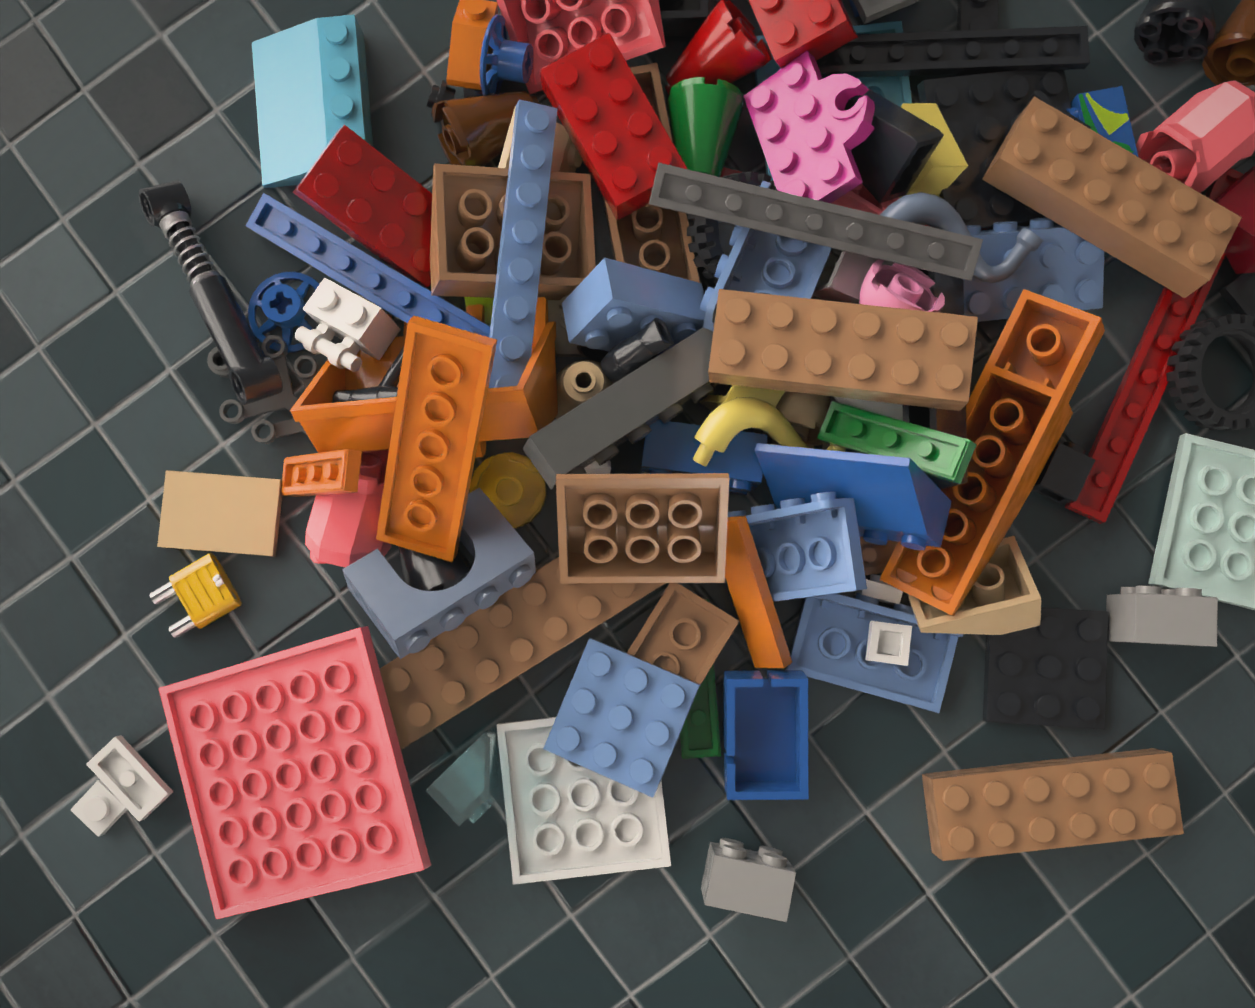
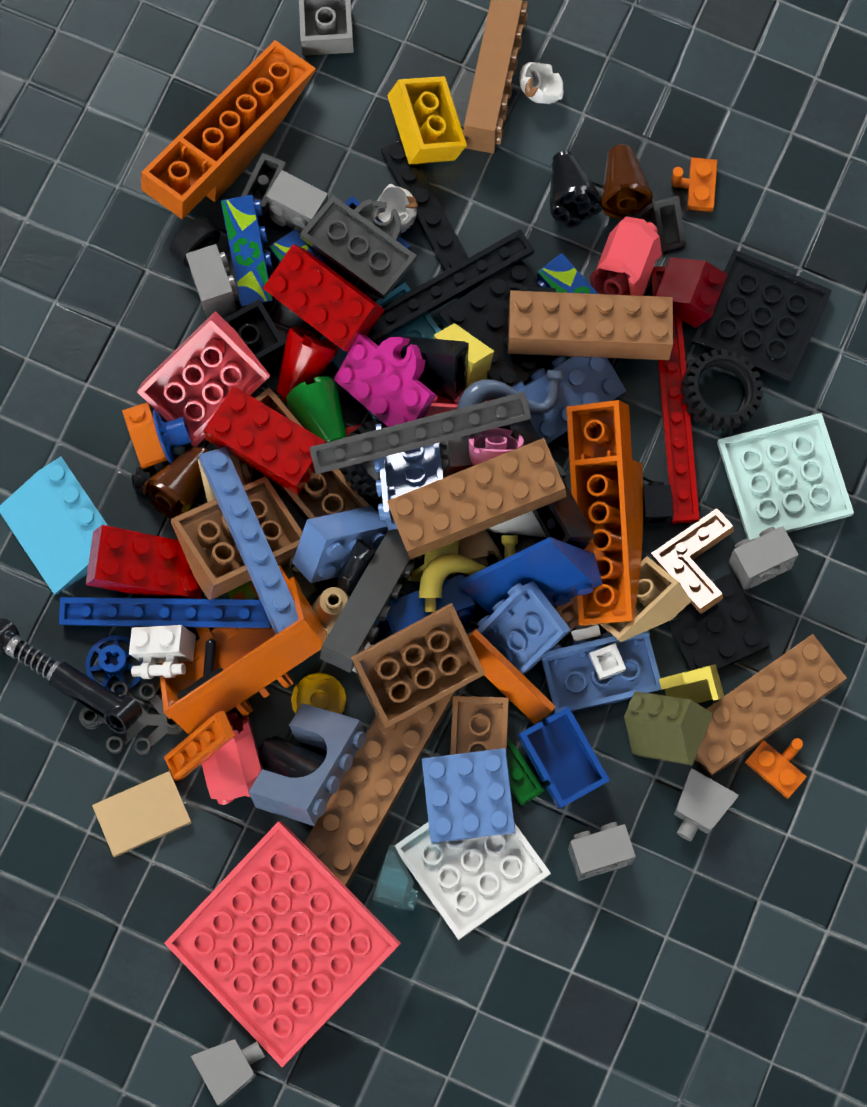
camera: 30 degrees left, 10 degrees down
white plate [71,780,128,837] -> none
white plate [86,735,173,822] -> none
yellow piece [150,552,242,638] -> none
orange plate [376,316,497,562] -> none
green tile [817,401,977,484] -> none
none -> light grey torso [191,1039,265,1106]
none -> olive slope [624,691,713,766]
none -> plate [651,508,734,614]
none -> light yellow panel [659,664,724,703]
none -> light grey torso [674,769,739,841]
none -> orange plate [745,738,807,799]

